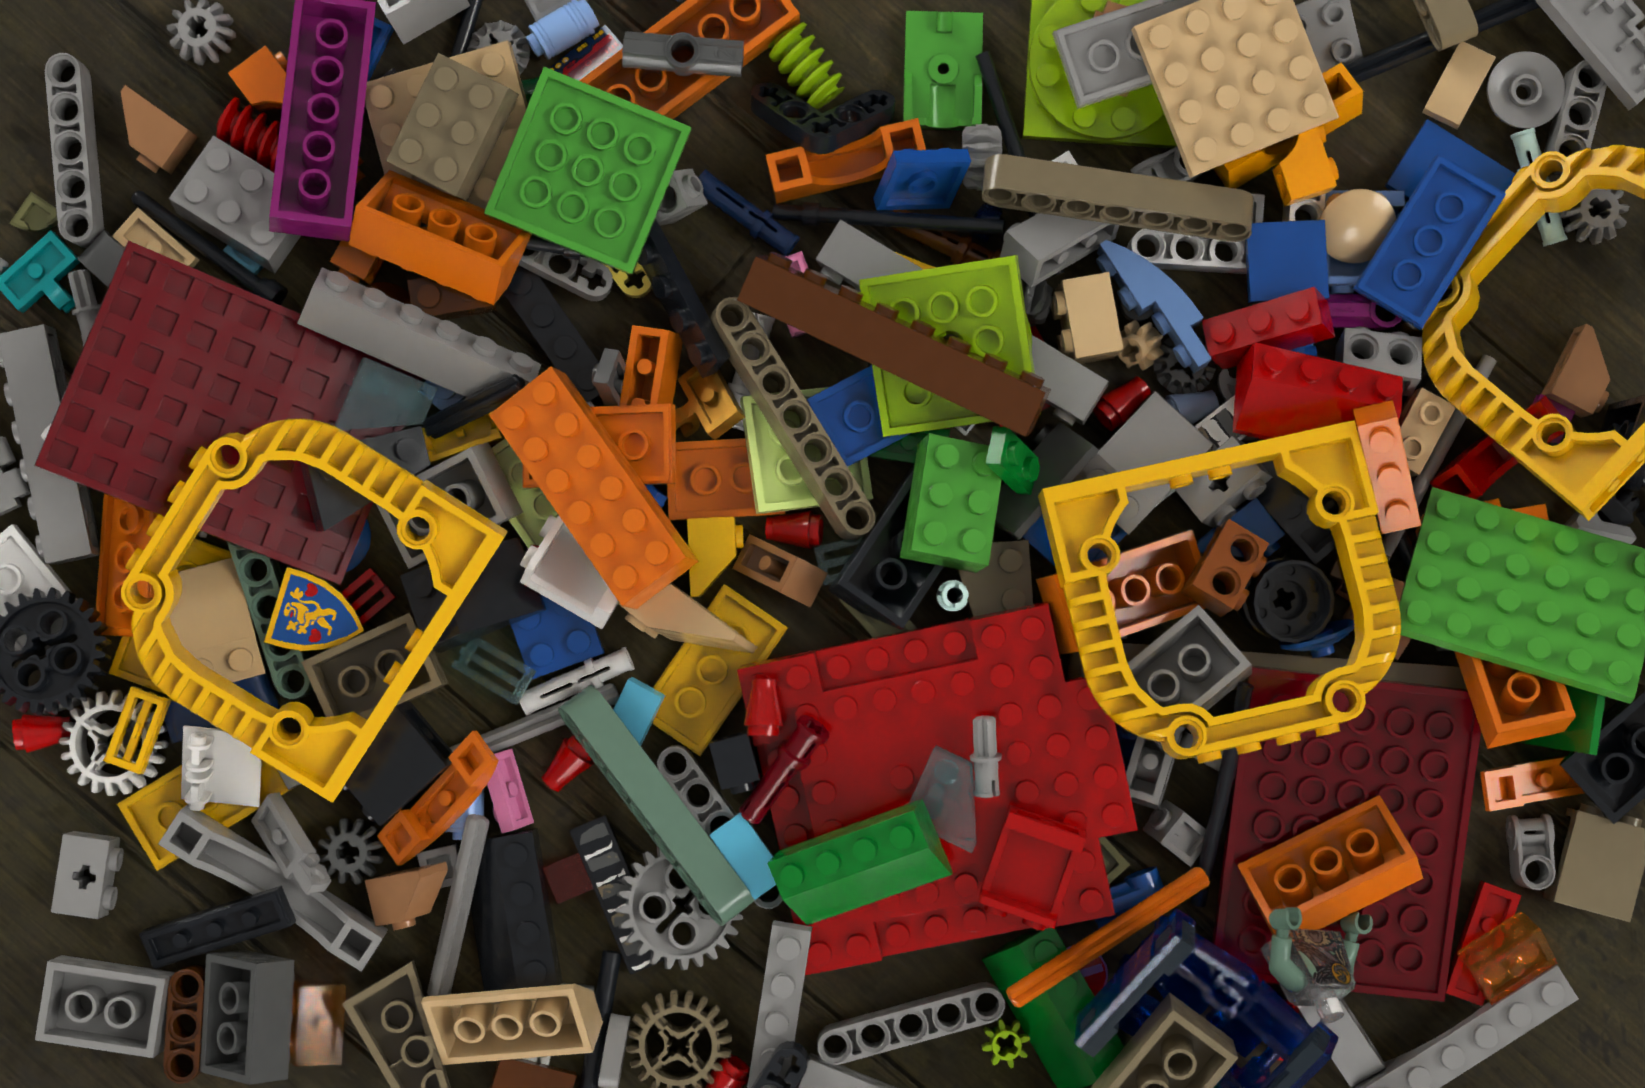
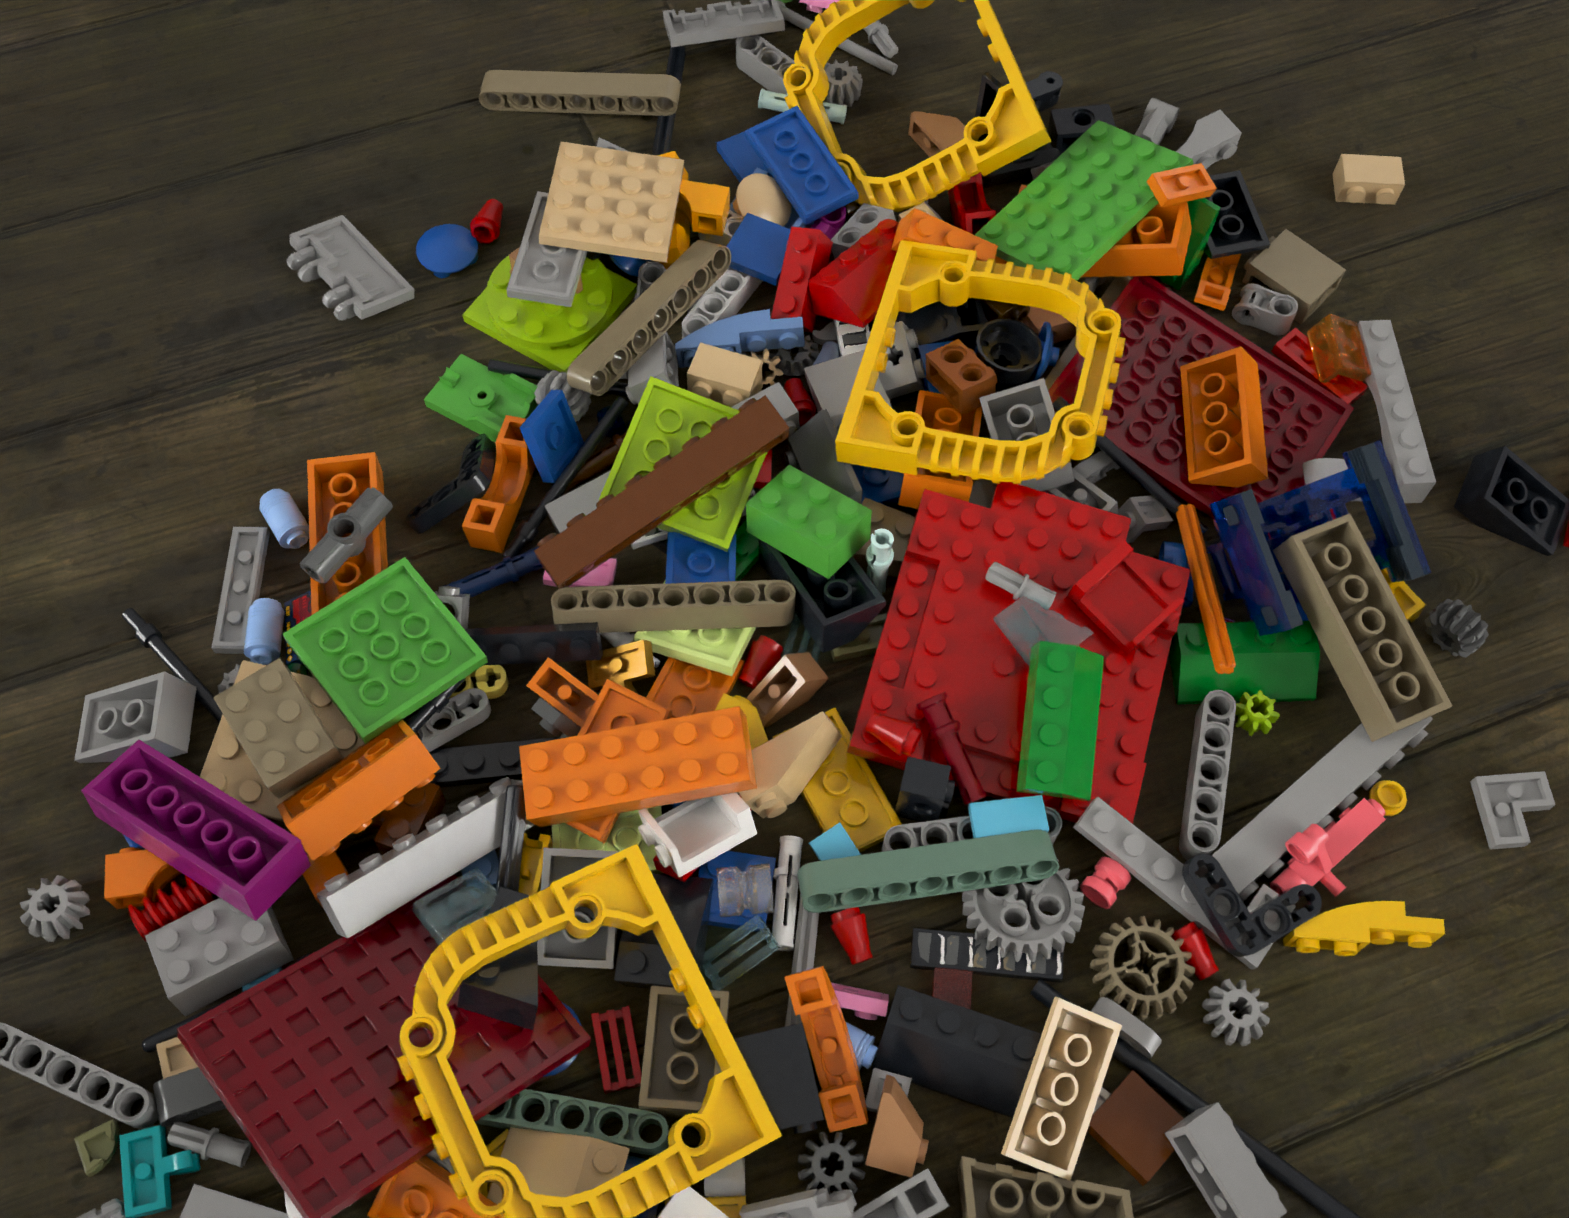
camera: 60 degrees left, 25 degrees down
medium nougat slope [121,85,198,174] -> none
shield [264,567,364,651] -> none
light grey axle [427,814,489,996] -> none
lime piece [768,22,845,110] -> none
green plate [986,426,1040,495] -> none
torso [1261,907,1373,1024] -> none
tan slope [1422,41,1496,130] -> none
light grey dish [1487,51,1565,129] -> none
none -> clear wheel [716,863,774,917]
none -> coral wheel [1079,856,1132,909]
none -> orange plate [1146,163,1217,207]

